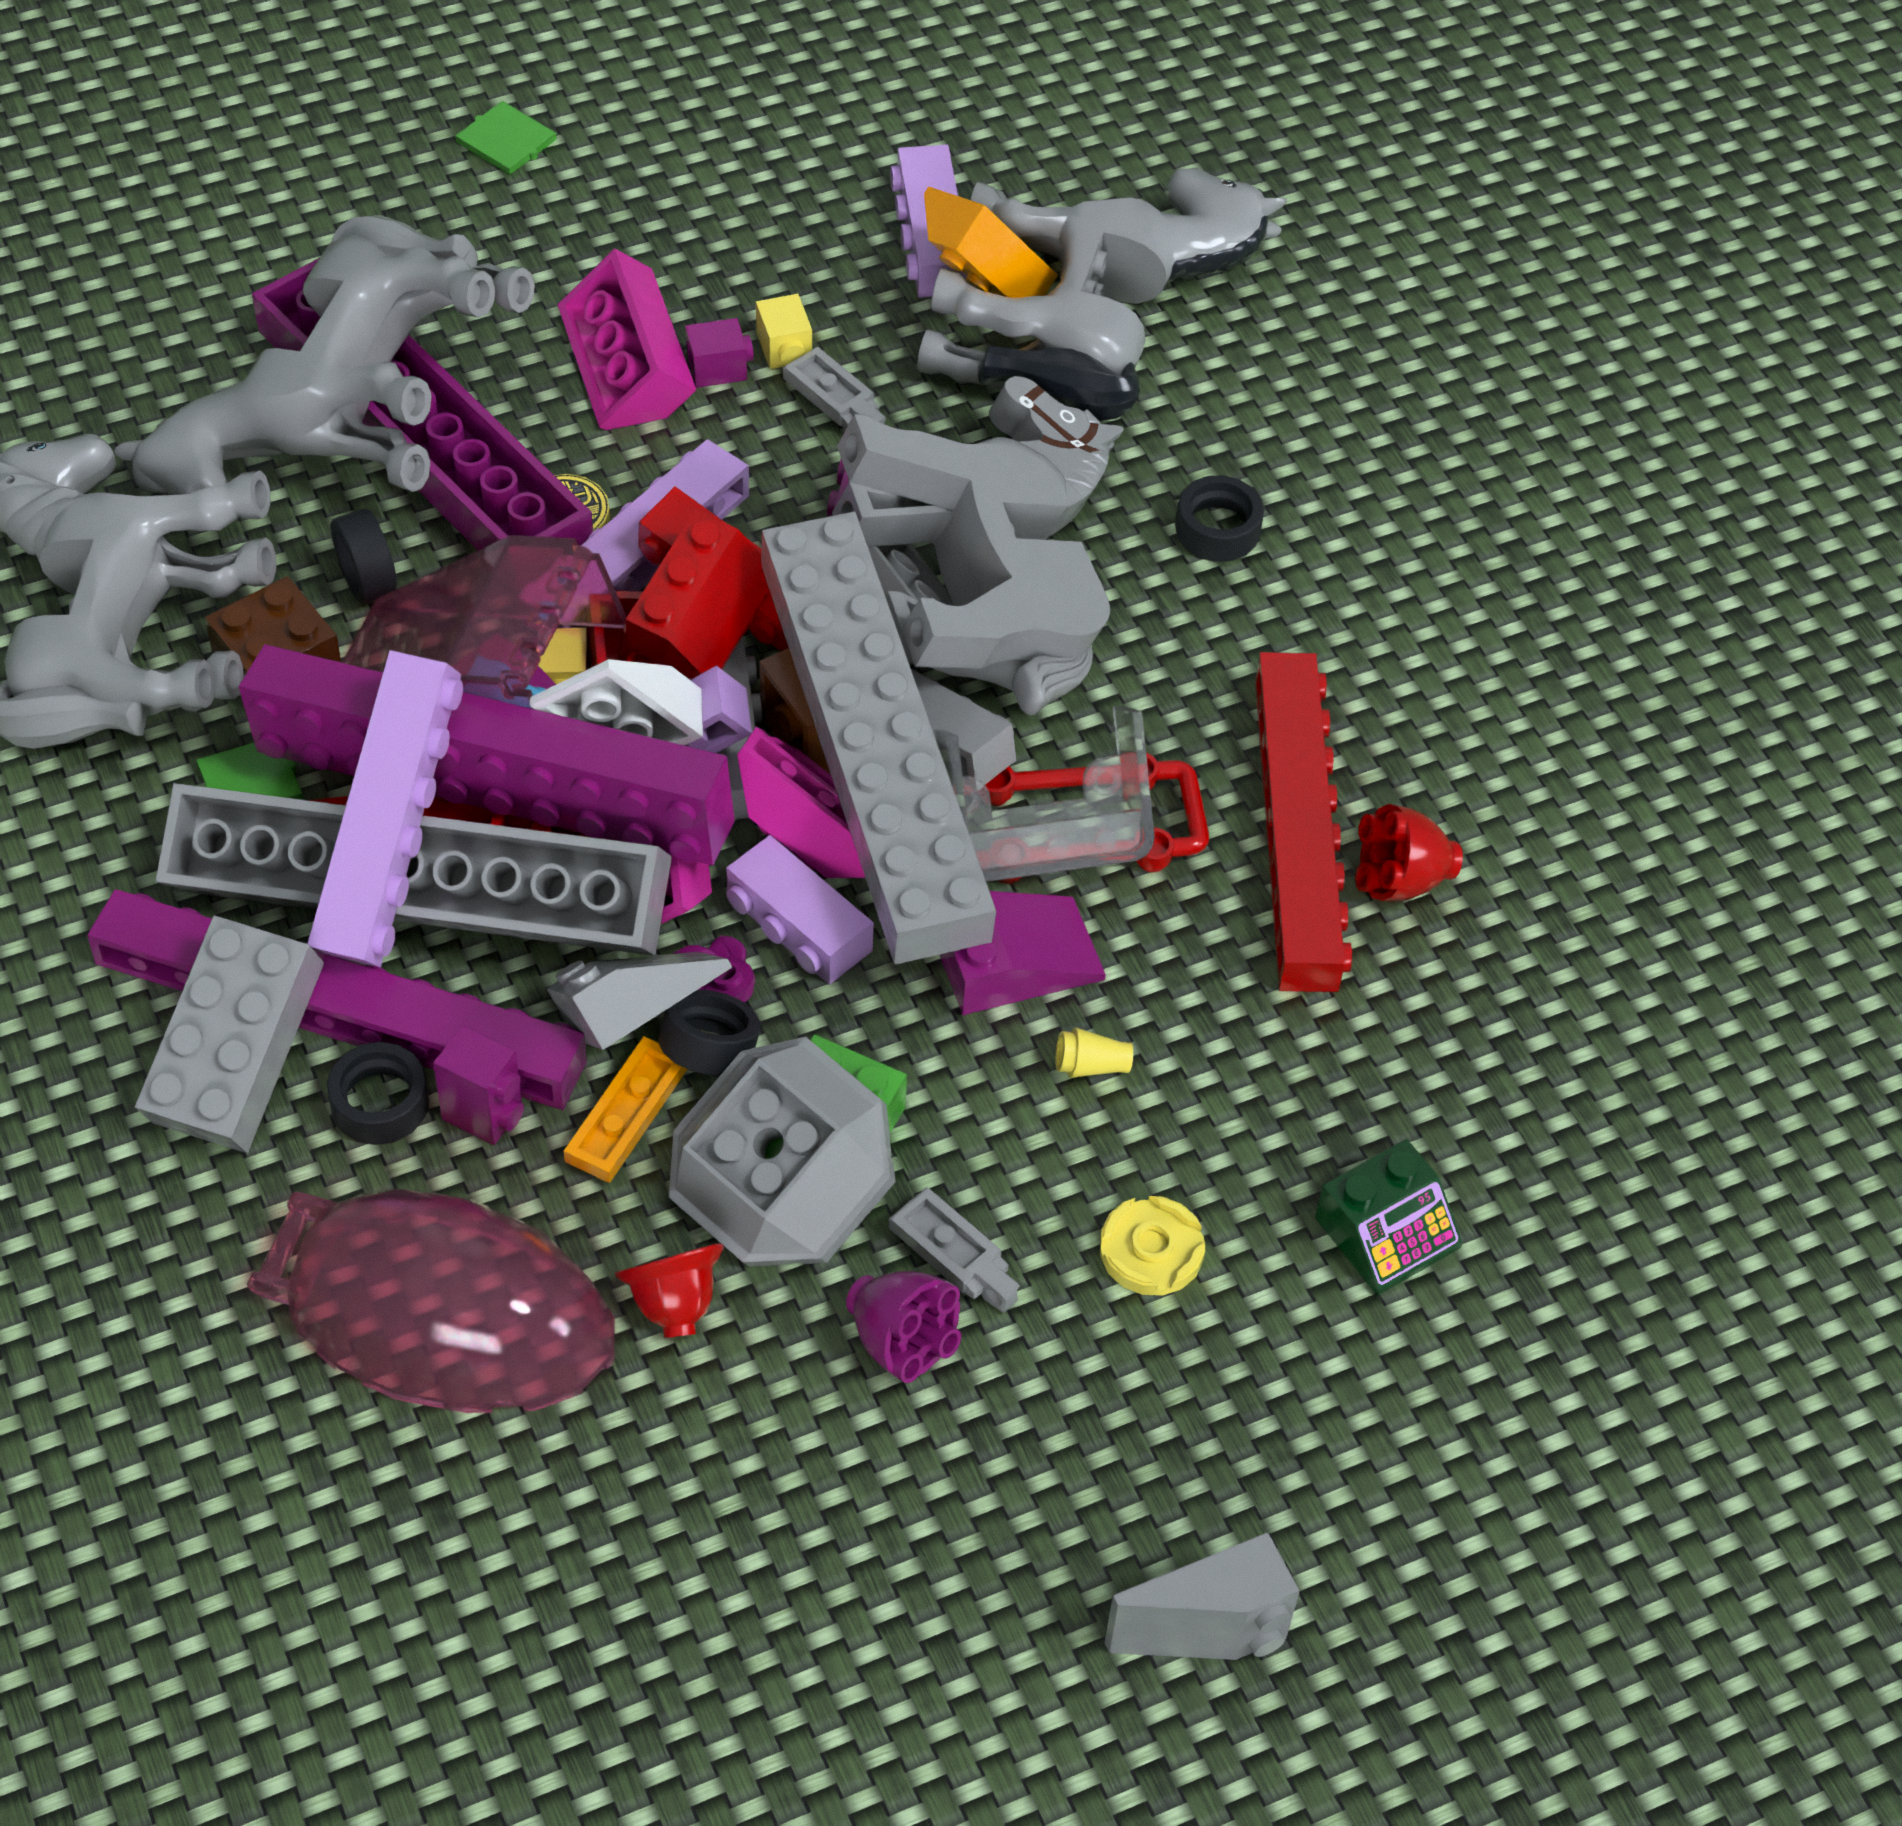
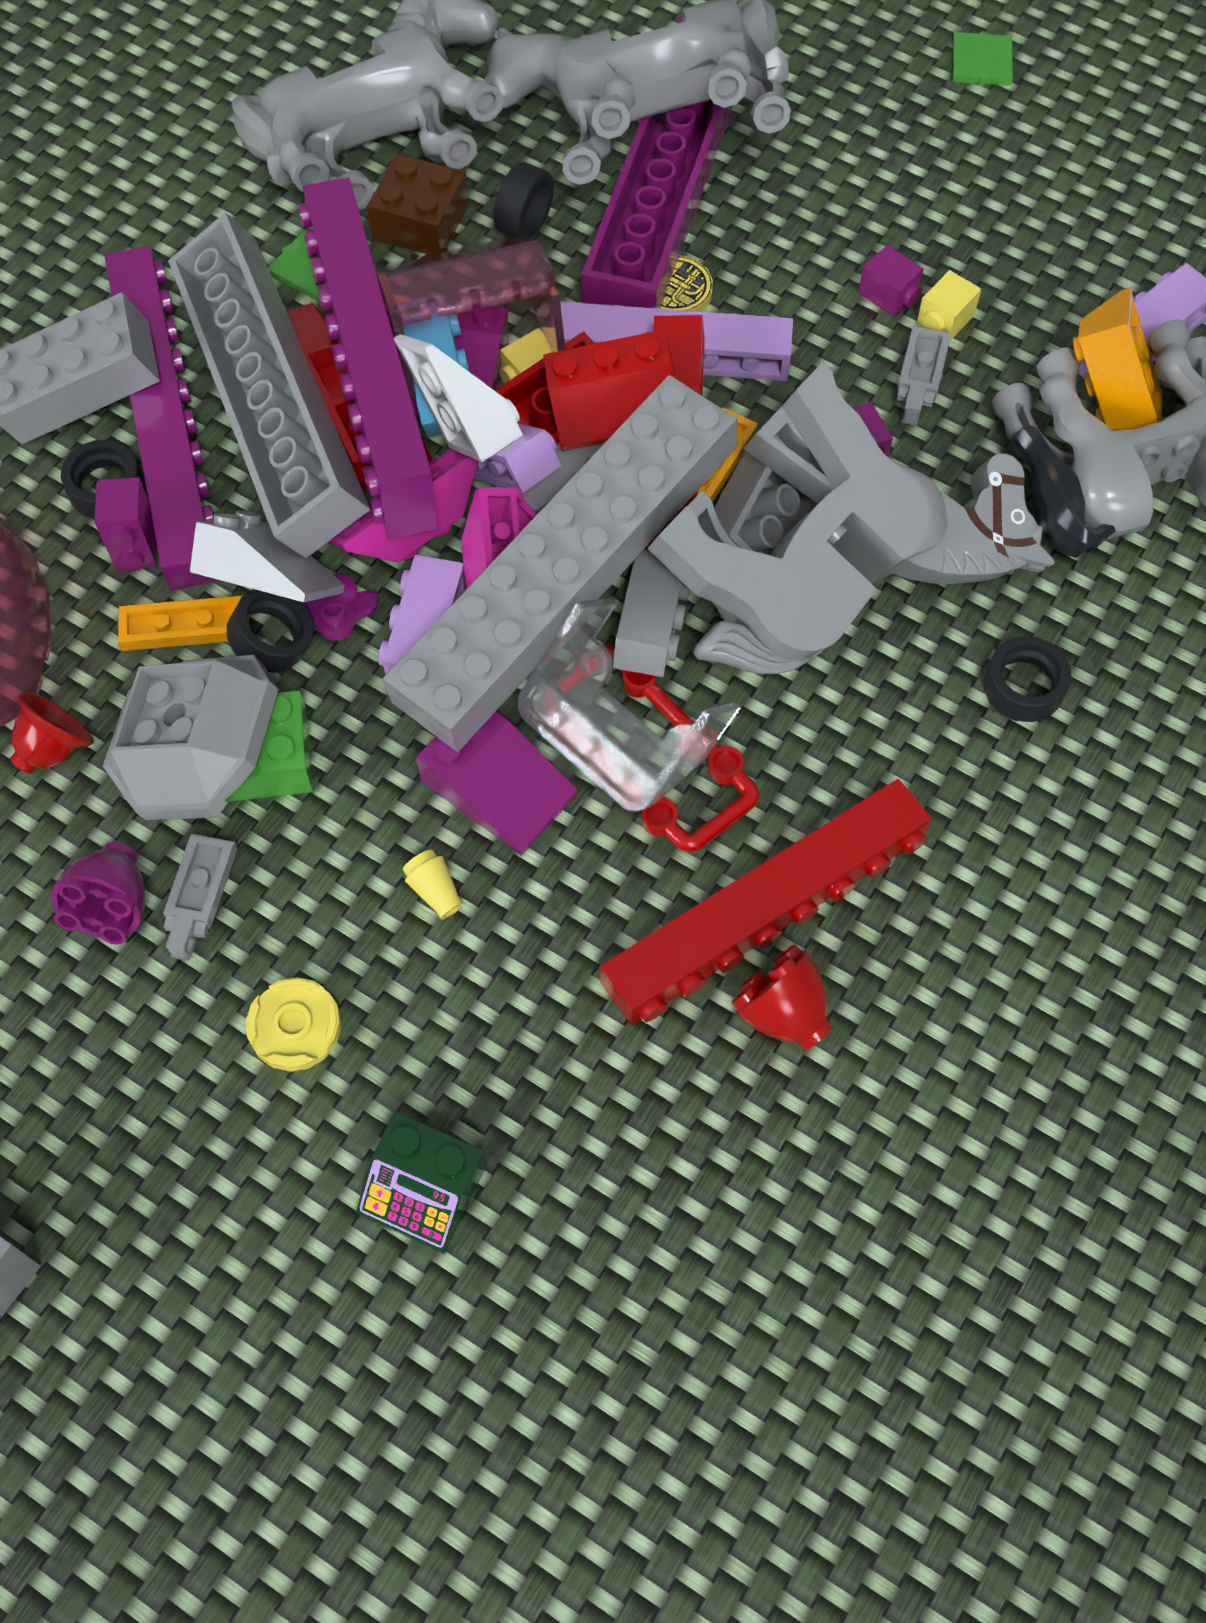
camera: 60 degrees right, 10 degrees up
lavender brick [308,650,463,968] -> none
dark pink slope [557,248,696,430] -> none

